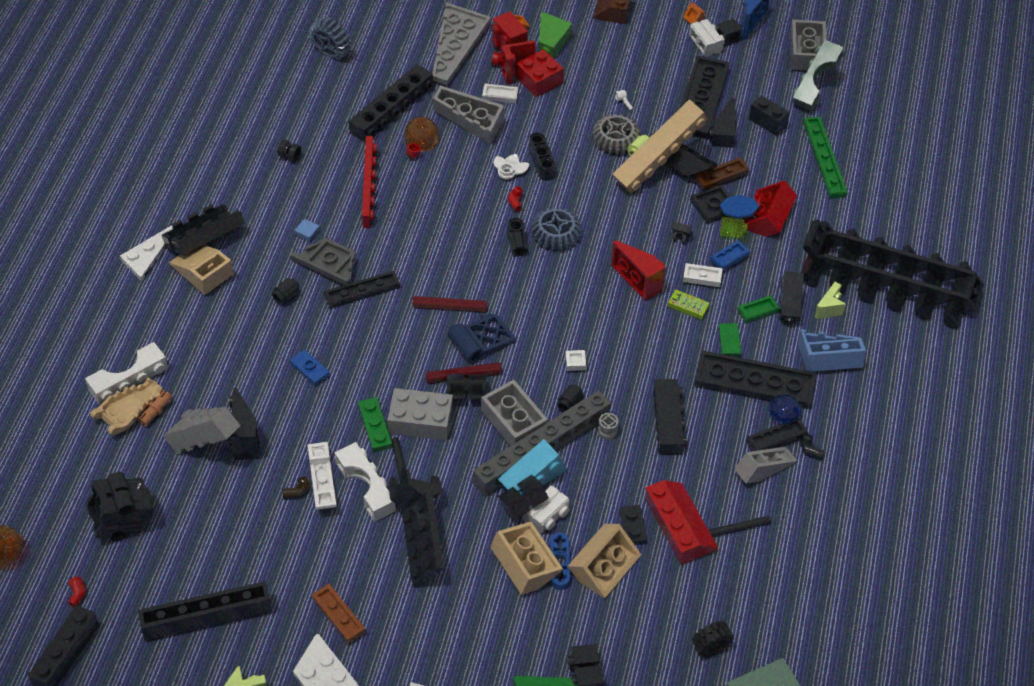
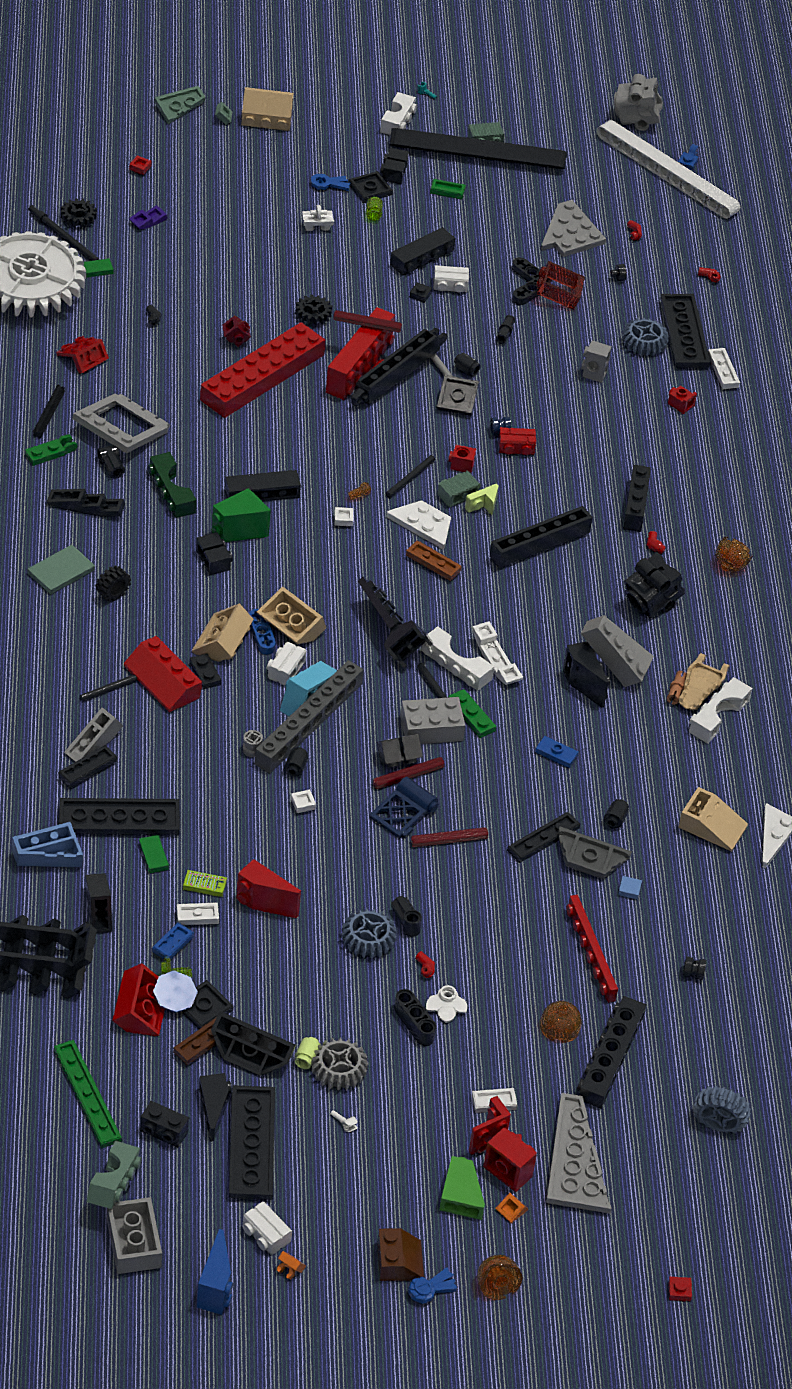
camera: 160 degrees right, 5 degrees down
black piece [161,204,245,256] -> none
dark brown arm [283,477,310,499] -> none
red hinge [406,143,421,159] -> none
light grey wedge [433,86,505,144] -> none
light grey brick [481,379,548,446] -> none
black piece [498,474,549,520] -> none
red brick [516,49,564,97] -> none
tan brick [613,99,707,194] -> none
black brick [653,379,687,455] -> none
black tile [672,221,692,243] -> none
black brick [716,18,742,47] -> none
green tile [737,295,780,324] -> none
clear blue hat [768,395,802,424] -> none
black arm [800,434,824,460] -> none
yellowish green slope [814,282,846,319] -> none

